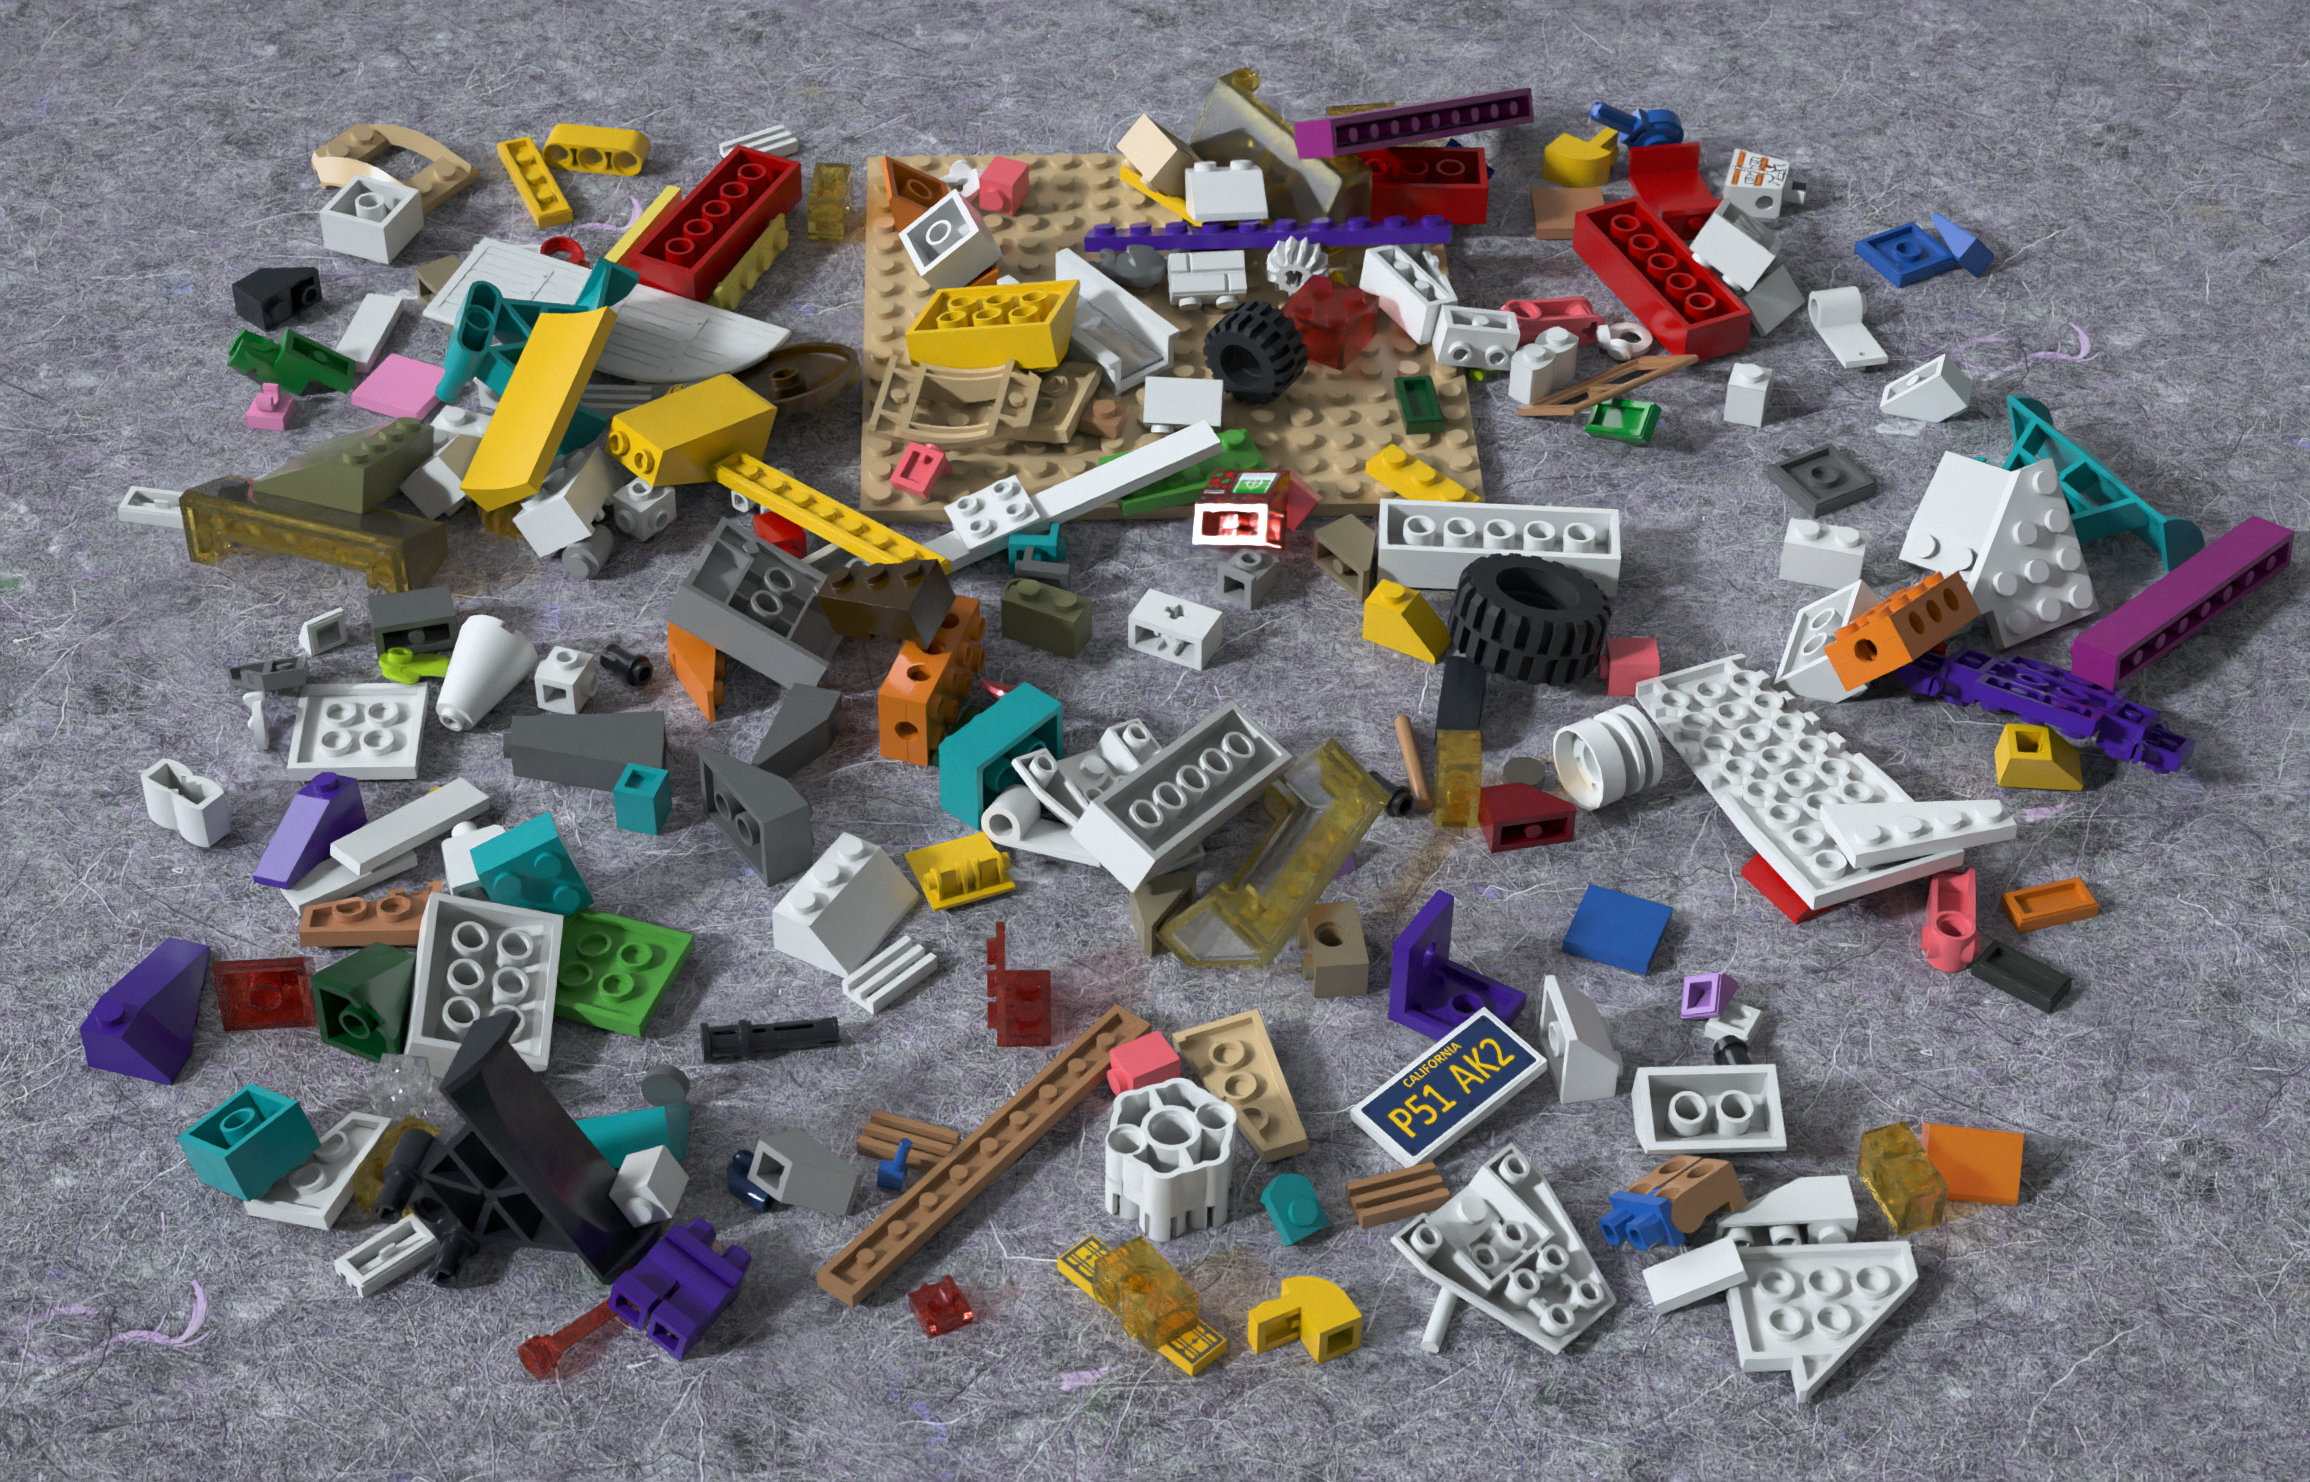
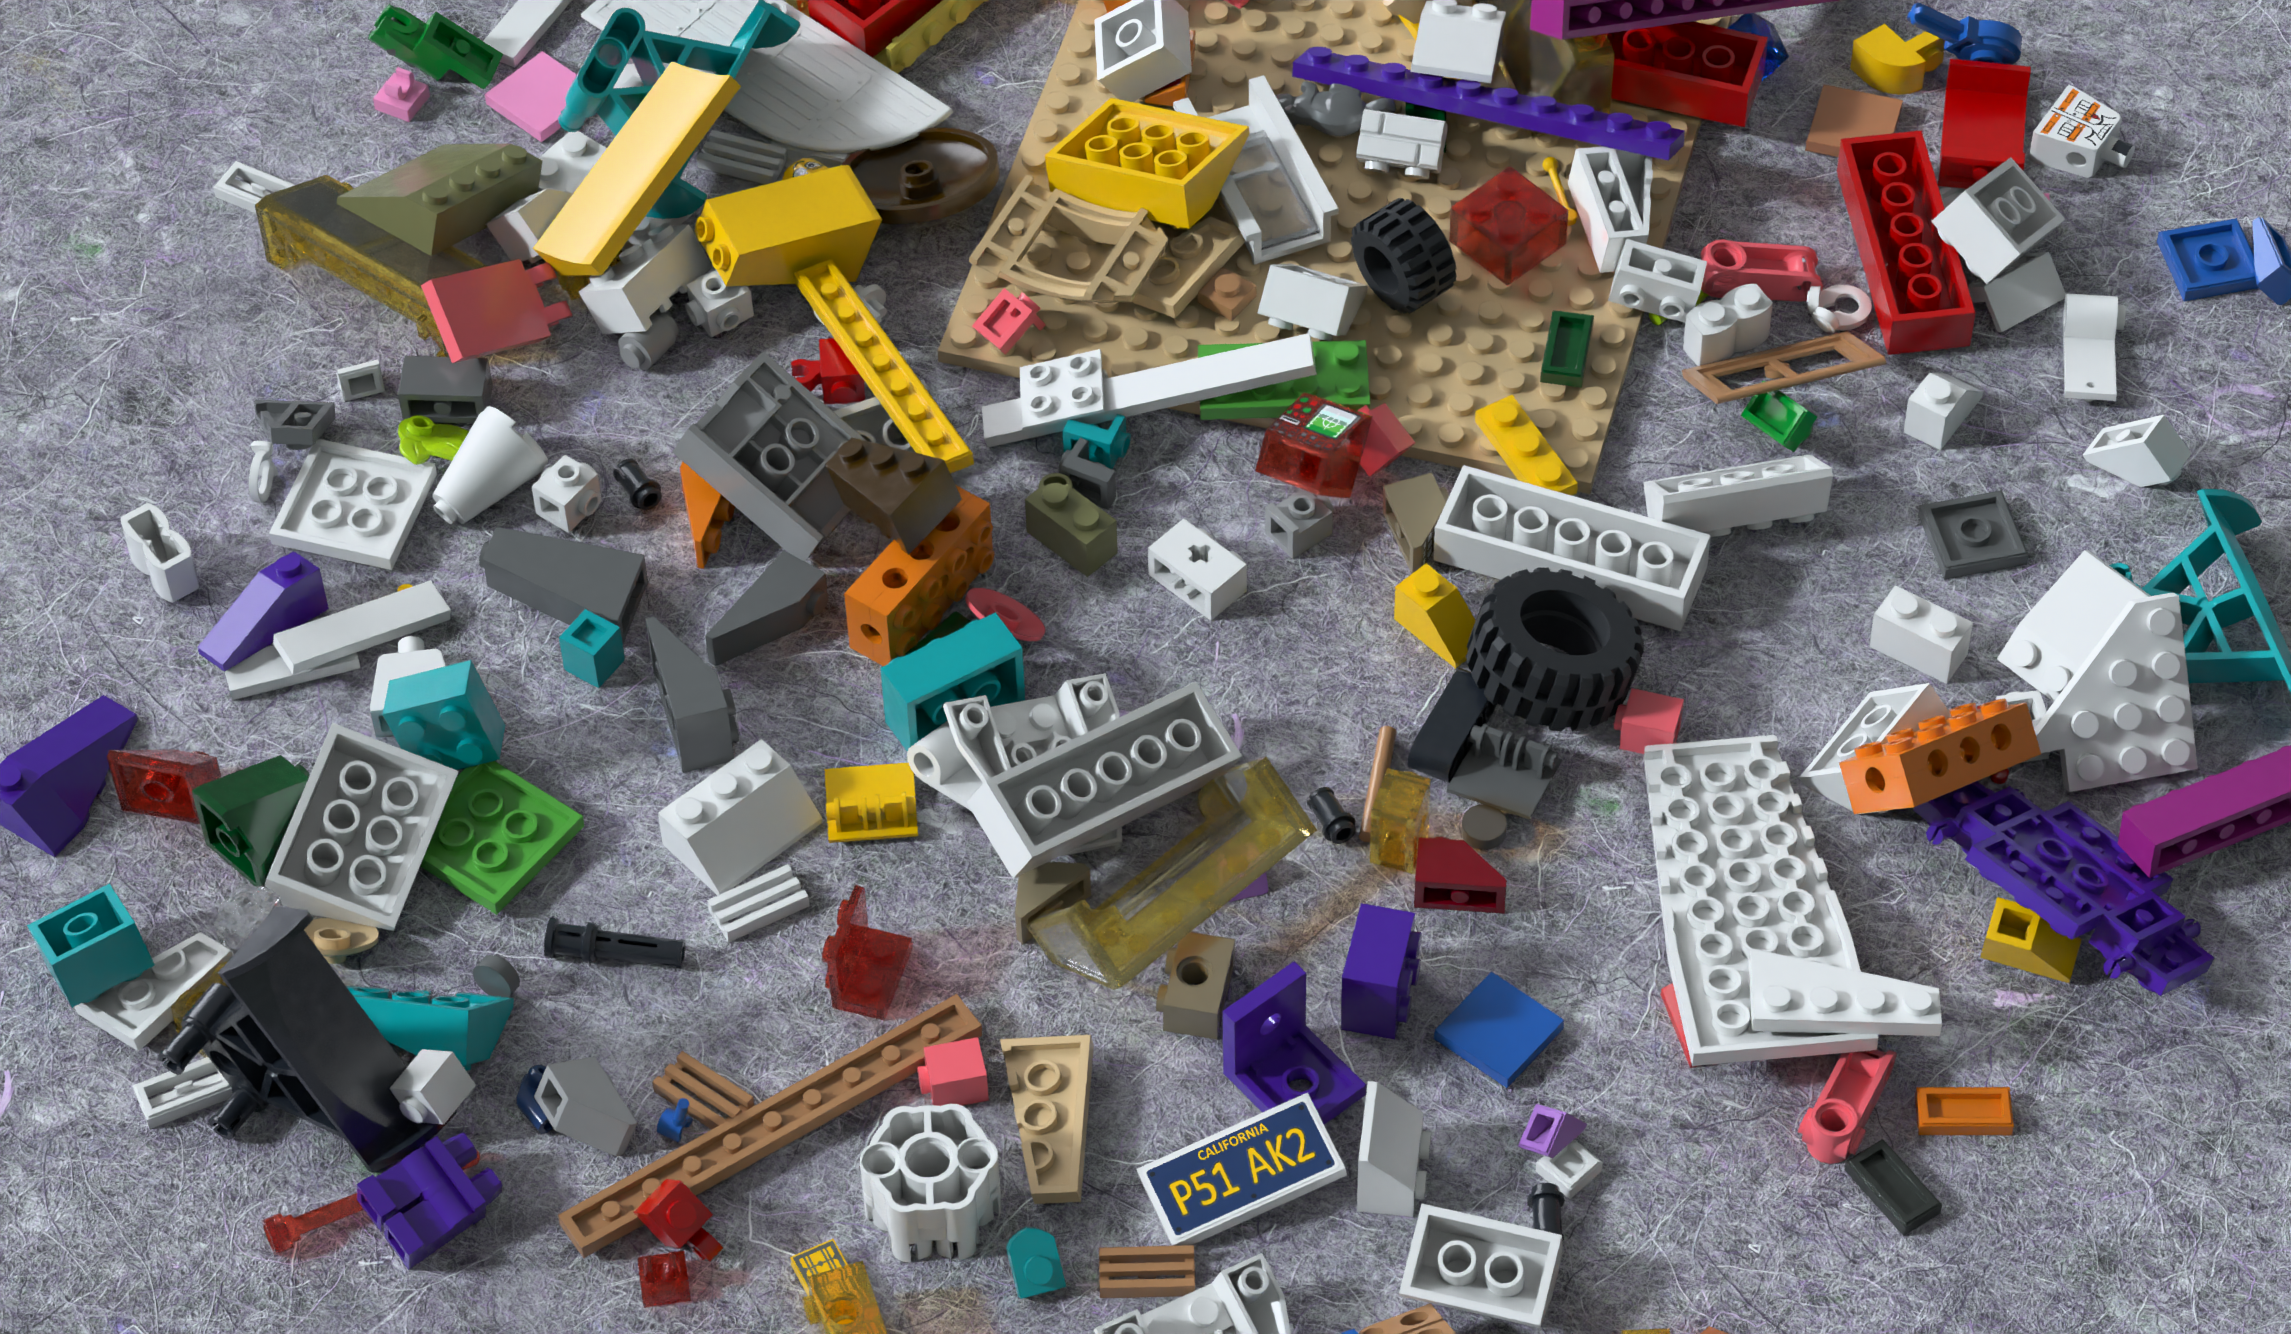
camera: 20 degrees right, 10 degrees up
nougat wing [299,880,444,948] -> none
white gear [1266,235,1329,299] -> none
white wheel [1553,704,1663,811] -> none
none -> coral tile [421,259,572,364]
none -> red brick [633,1179,723,1261]
none -> dark purple brick [1341,903,1422,1040]
none -> dark grey hinge [1446,724,1562,820]
none -> white slope [1644,454,1833,537]

